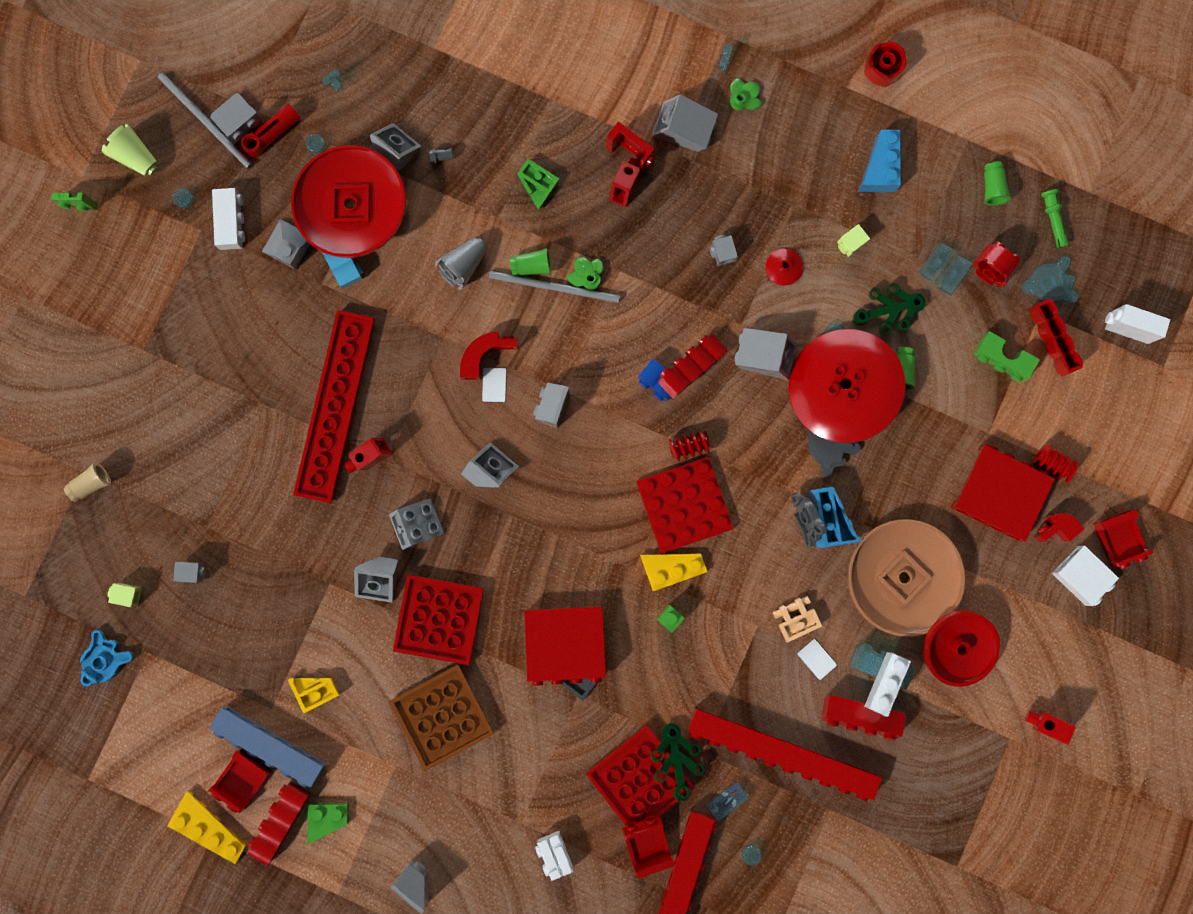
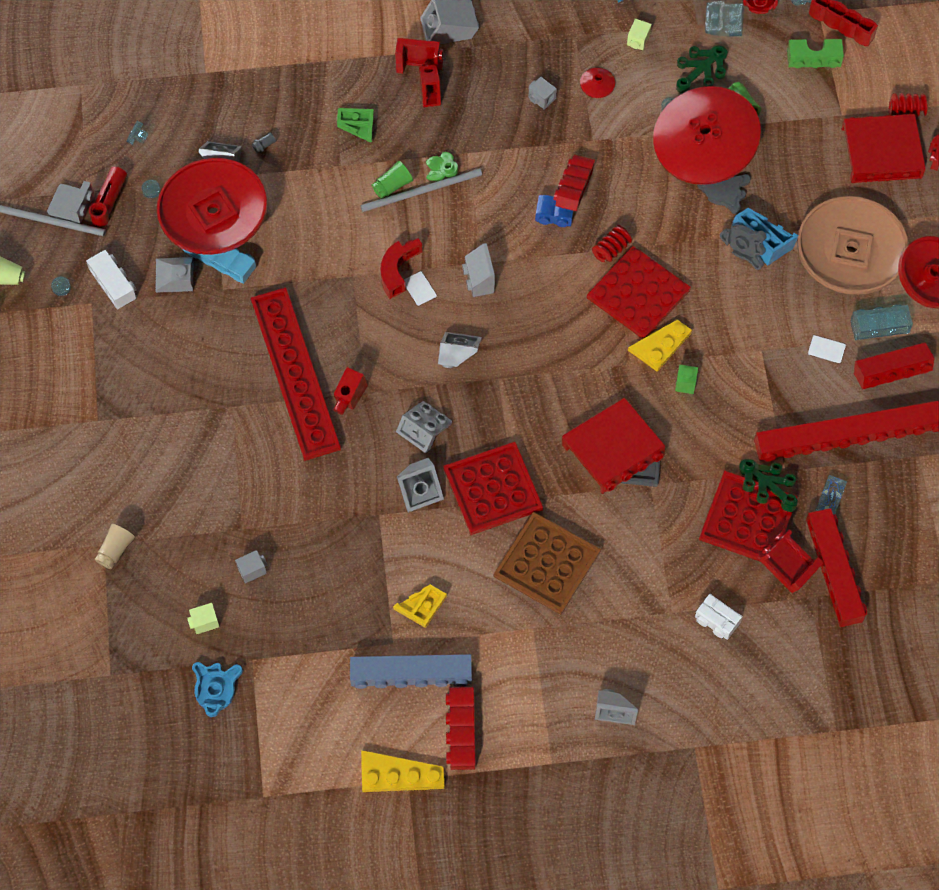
camera: 30 degrees left, 20 degrees down
red panel [208,748,272,813] -> none
bright green wing [307,803,349,843] -> none
light grey cone [435,238,487,290] -> none
light grey slope [735,328,797,380] -> none
clear light blue tile [741,844,762,865] -> none
light nougat plate [772,596,822,643] -> none
white brick [864,652,911,717] -> none

